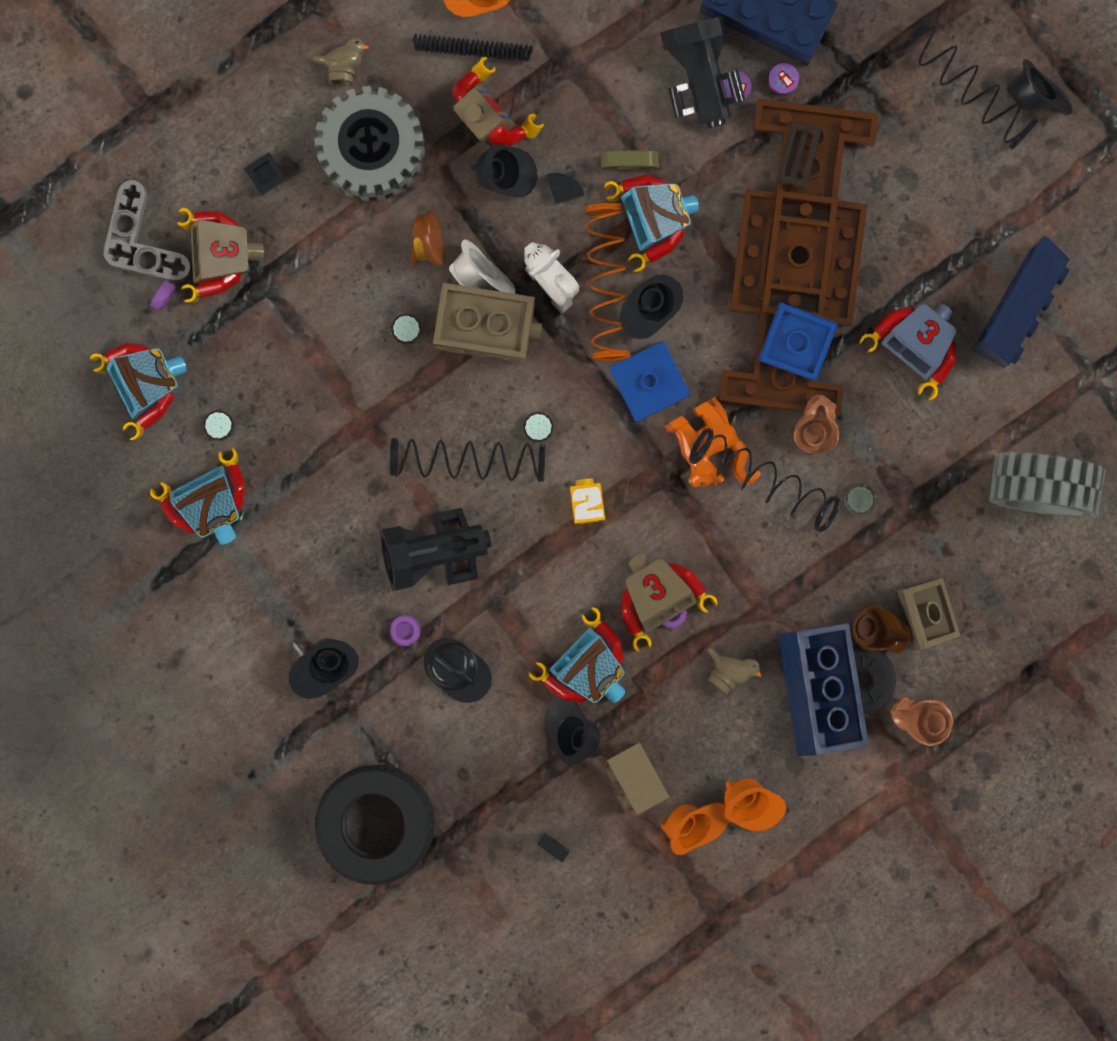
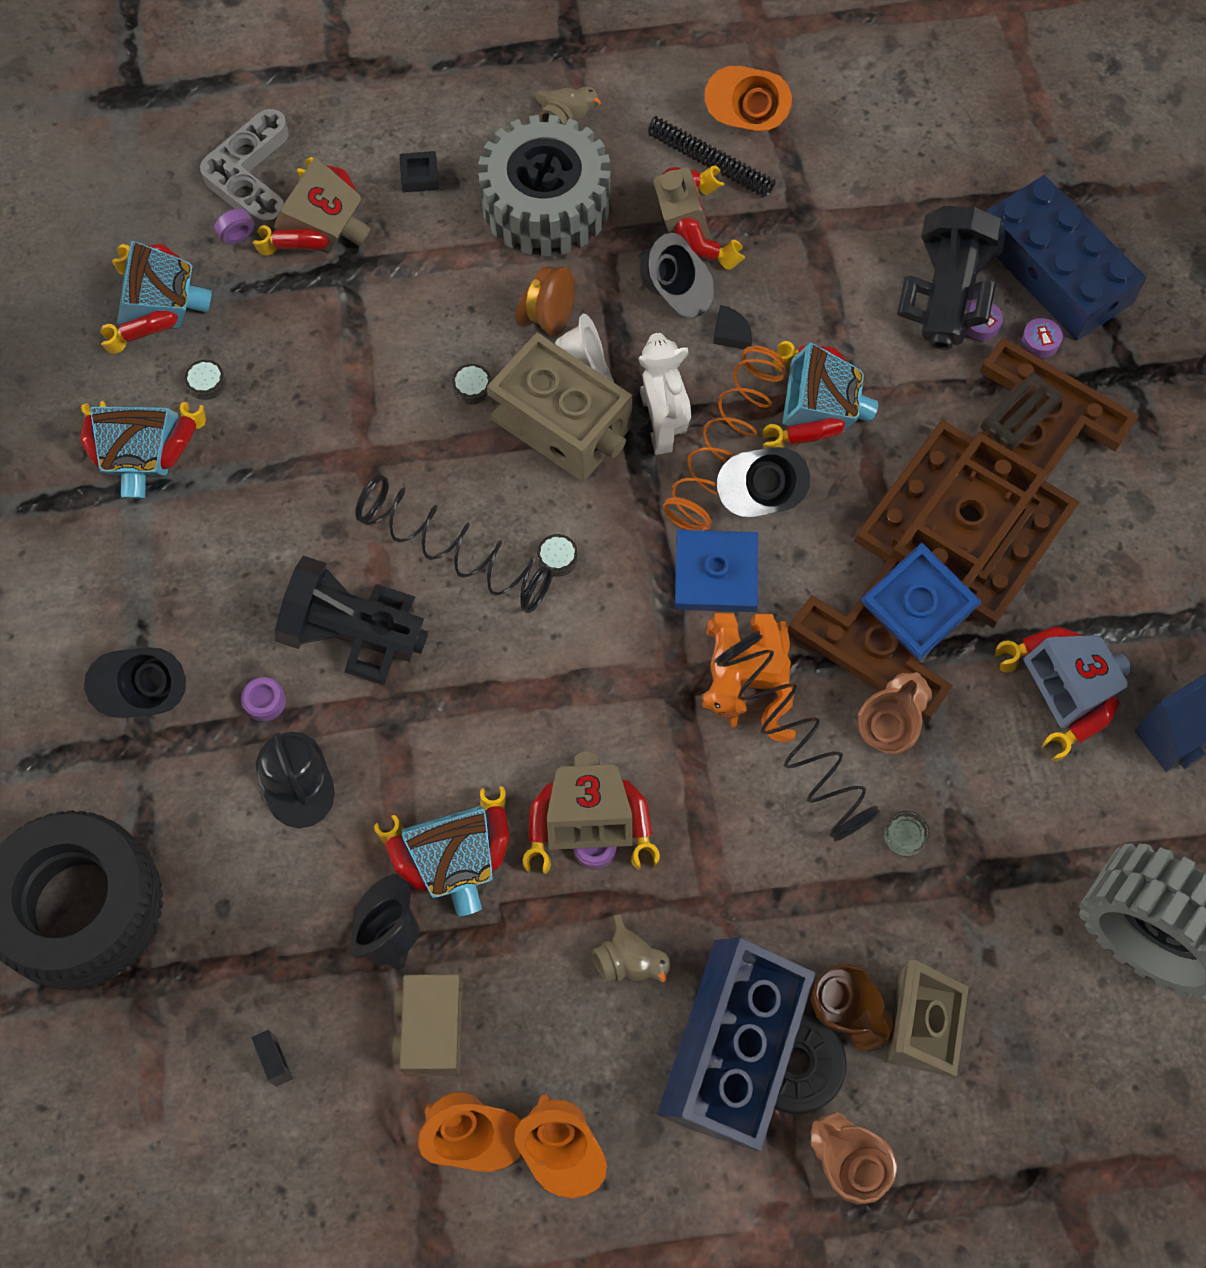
camera: 30 degrees right, 20 degrees down
brick [570,478,605,525] -> none
olive beam [601,151,659,171] -> none

